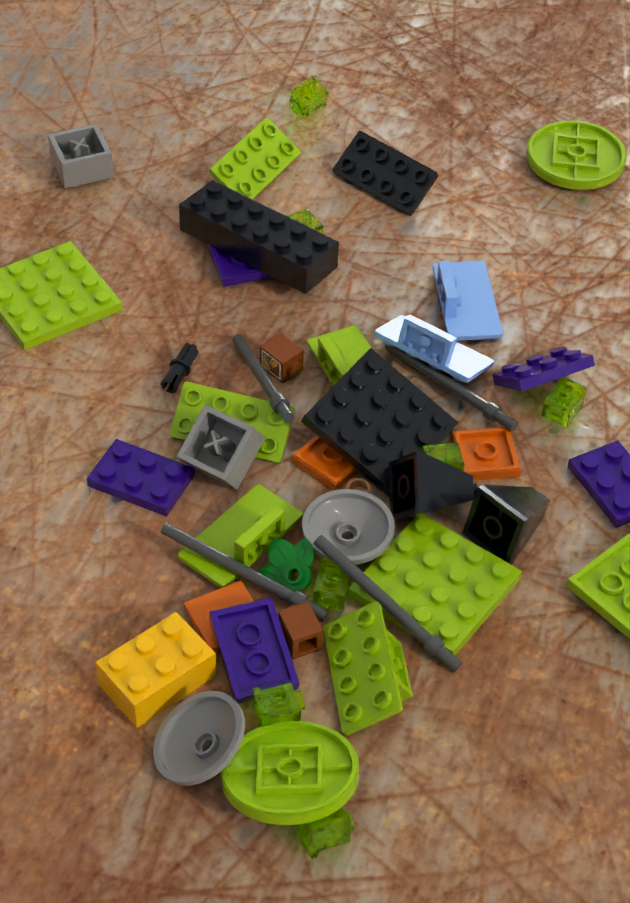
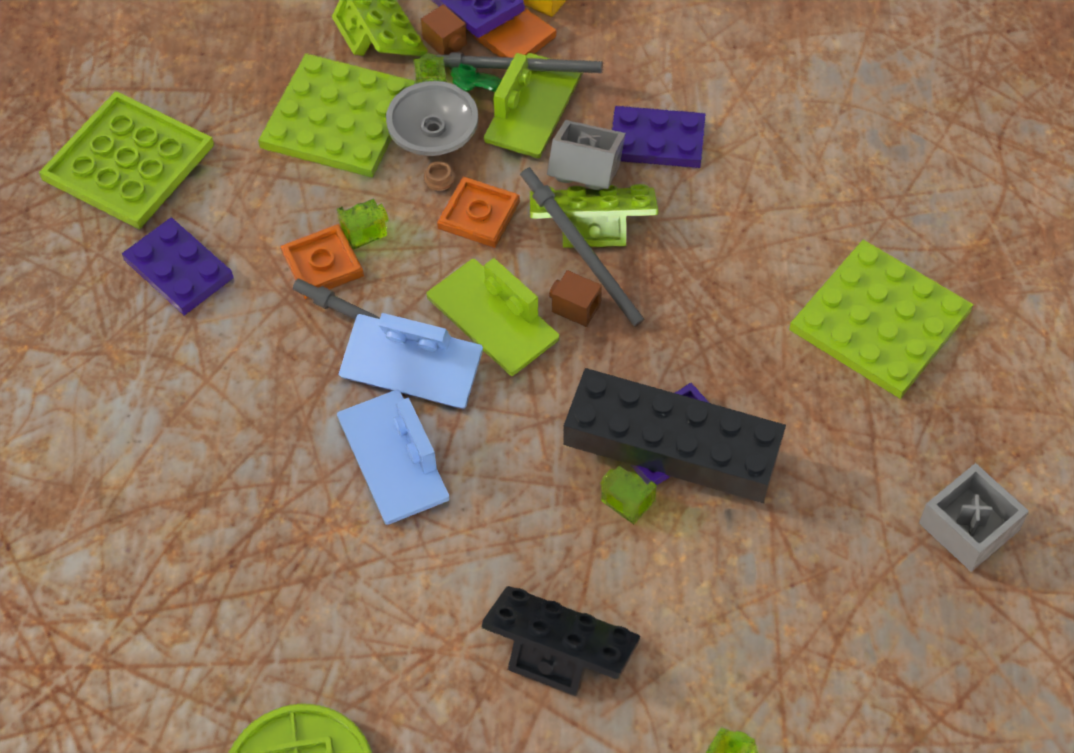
camera: 165 degrees right, 10 degrees up
black axle [160,343,198,393] -> none
lime bracket [209,117,301,199] -> none
black plate [301,348,458,497] -> none
dark grey bar [314,535,462,673] -> none
black slope [389,451,477,521] -> none
black slope [462,485,550,565] -> none
dark purple plate [492,347,595,392] -> none
clear neon green brick [542,377,587,427] -> none

